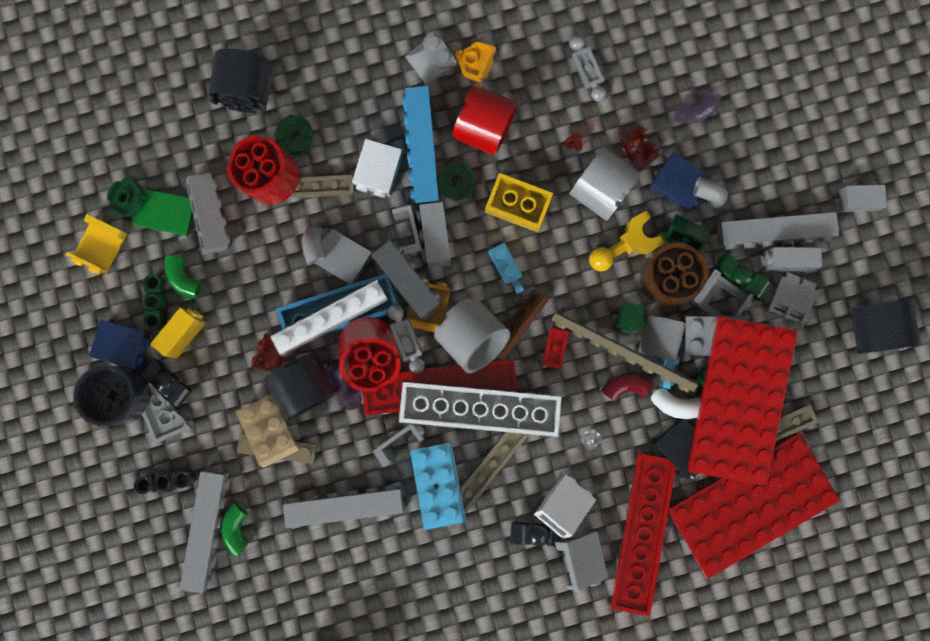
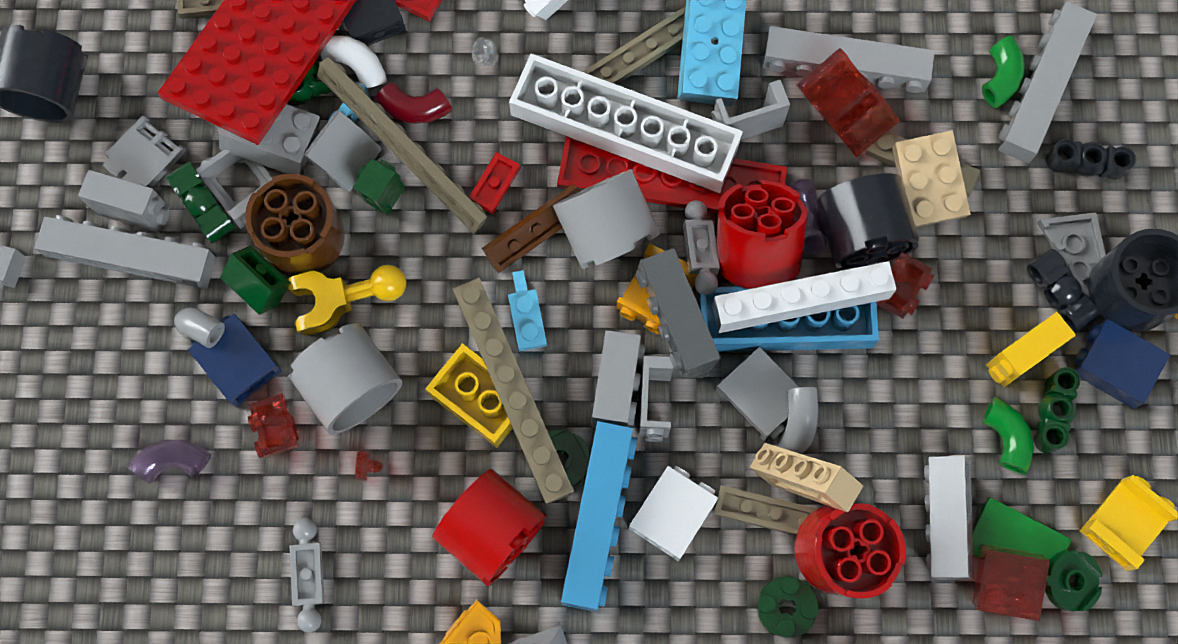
camera: 165 degrees left, 10 degrees down
none -> dark tan plate [453,278,574,505]
none -> tan brick [749,443,863,512]
none -> clear red bracket [796,48,900,157]
none -> clear red brick [972,544,1050,621]

